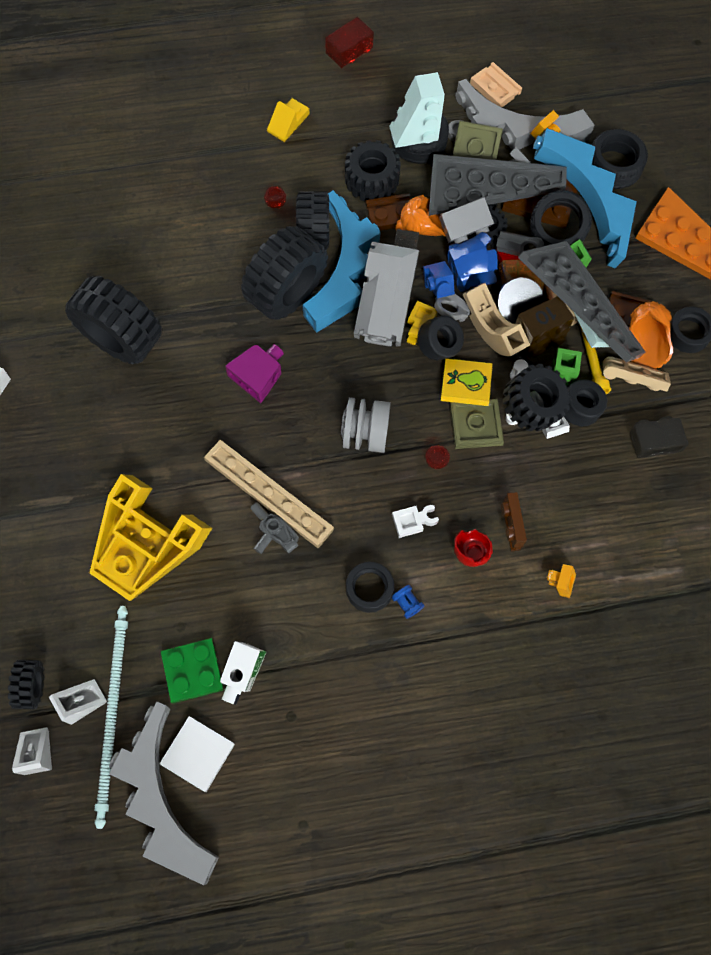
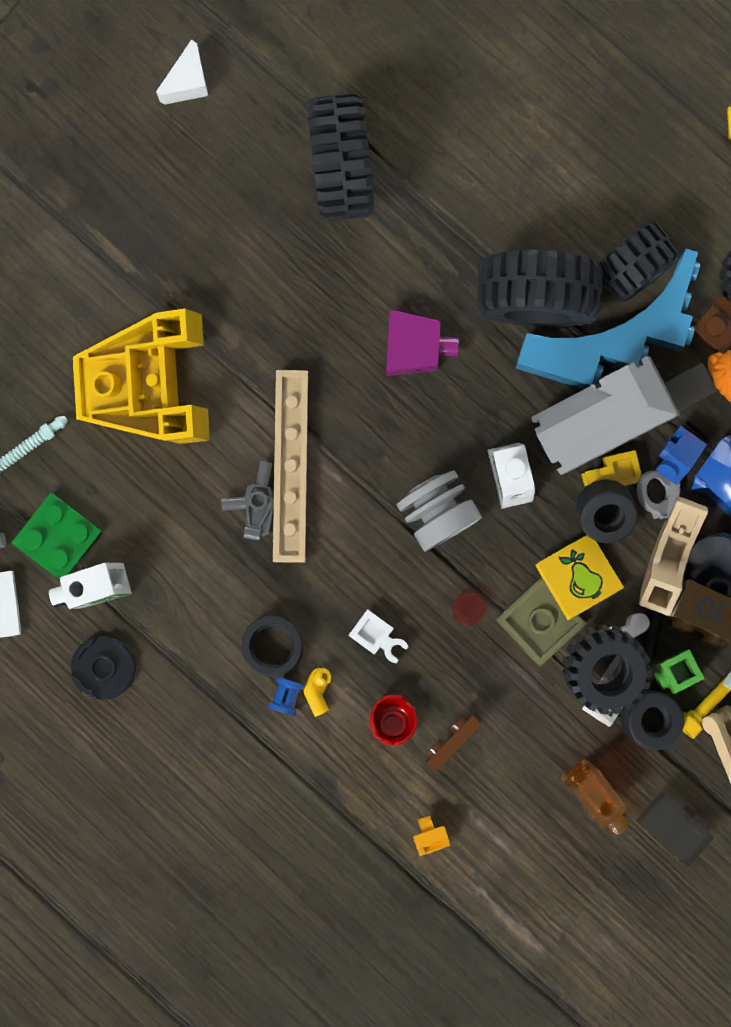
camera: 55 degrees right, 15 degrees up
clear red plate [264,186,286,208] -> none
none -> black tile [71,636,136,700]
none -> yellow arm [303,668,332,717]
none -> white torso [488,443,535,509]
none -> clear orange torso [560,758,629,836]

